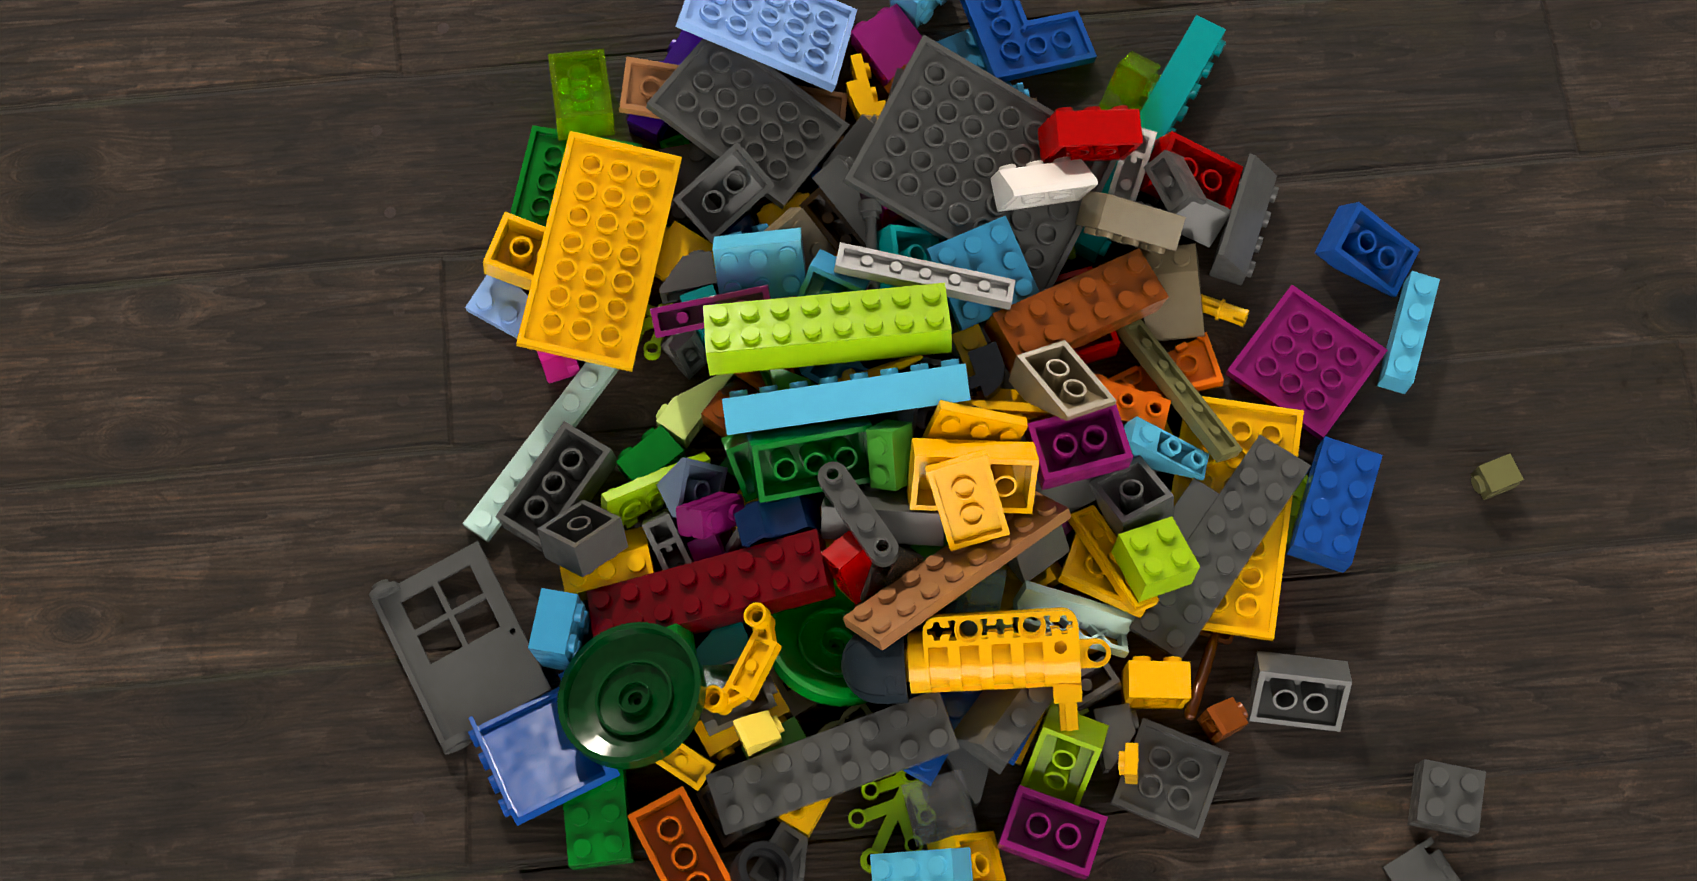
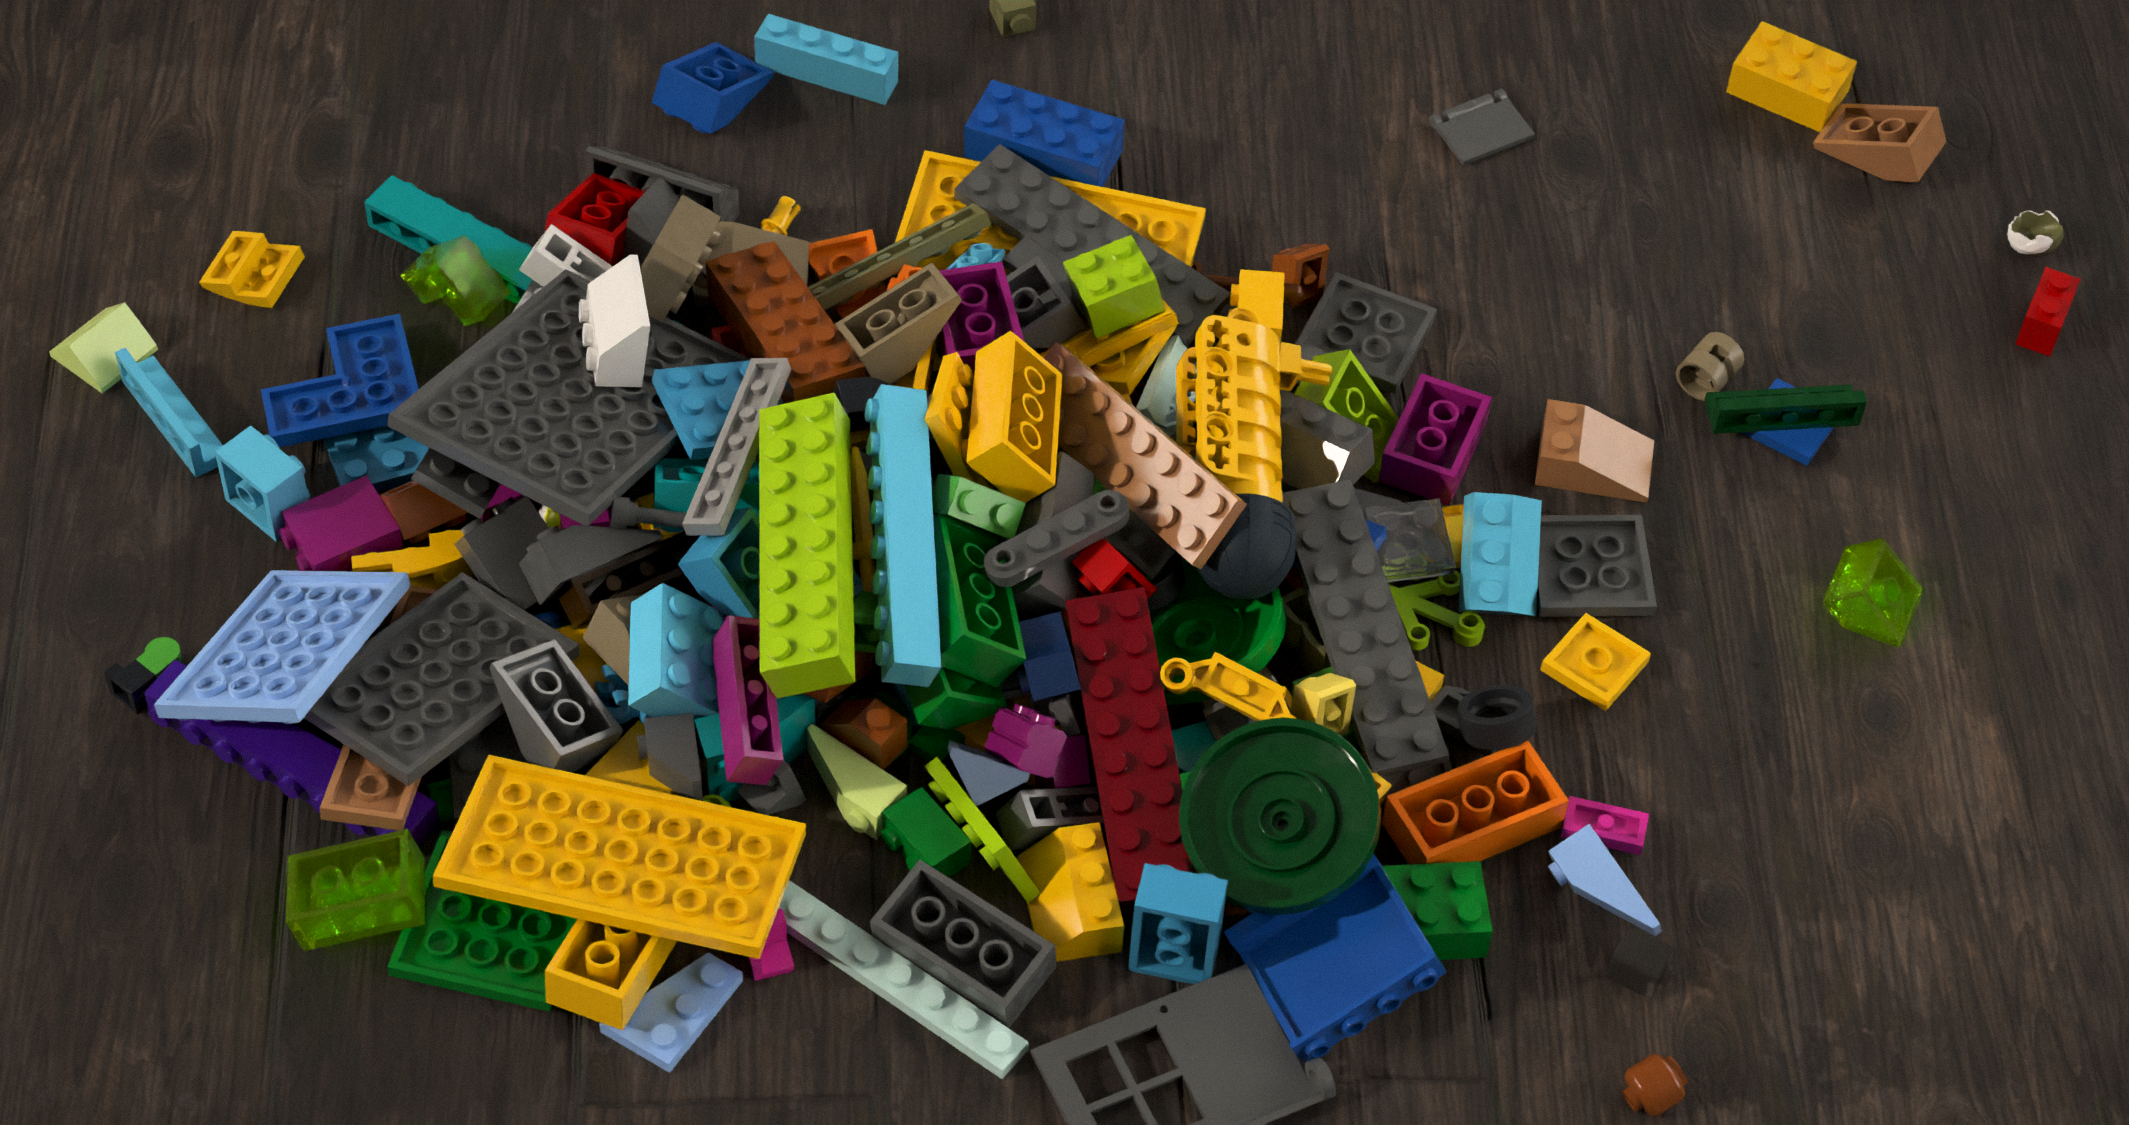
camera: 90 degrees left, 20 degrees down
dark grey brick [537,499,628,577] -> none
yellow plate [925,449,1010,551] -> none
red brick [1038,105,1143,163] -> none
yellow plate [1118,743,1139,784] -> none
dark grey panel [1143,150,1208,214] -> none
magenta plate [1225,285,1388,441] -> none
dark grey slope [1249,651,1352,732] -> none
dark grey brick [1407,759,1486,837] -> none

